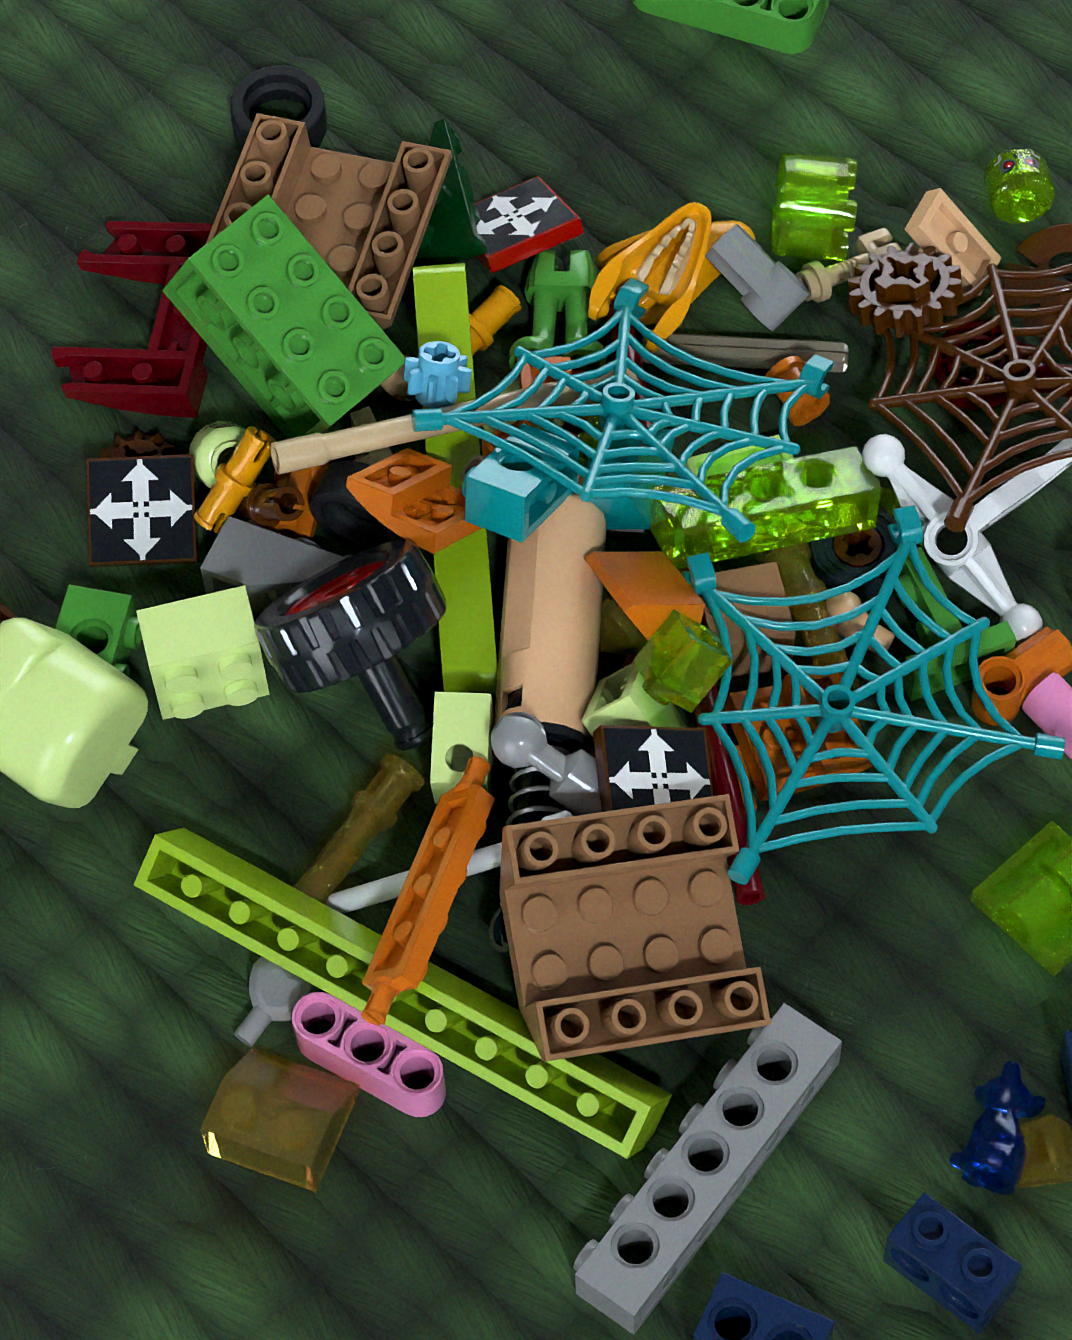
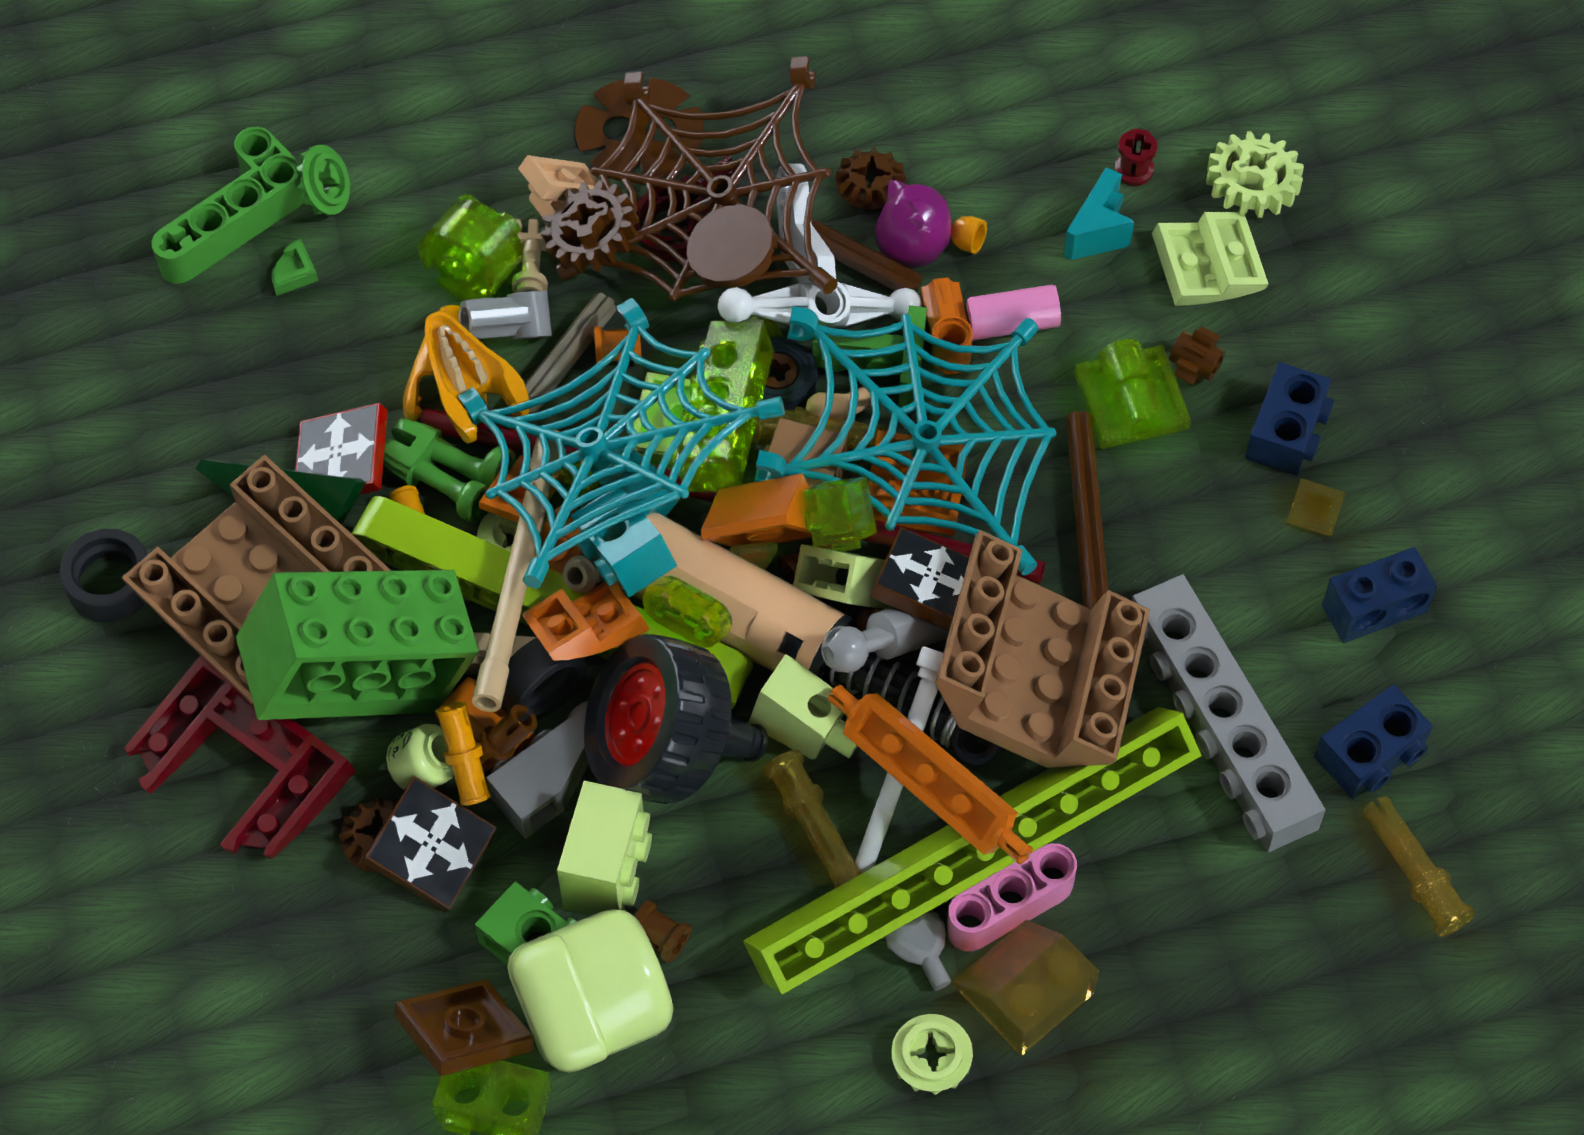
camera: 65 degrees left, 0 degrees up
medium azure gear [404,341,472,409] -> none
clear blue animal [949,1060,1046,1195] -> none
clear neon green head [983,148,1055,224] -> none
none -> bright green tile [272,238,318,296]
none -> bright green gear [295,145,350,216]
none -> reddish brown bush [634,900,692,963]
none -> clear neon green beam [643,576,732,647]
none -> tile [686,204,777,289]
none -> reddish brown axle [811,220,922,292]
none -> yellowish green gear [891,1014,973,1095]
none -> reddish brown axle [1066,411,1109,609]

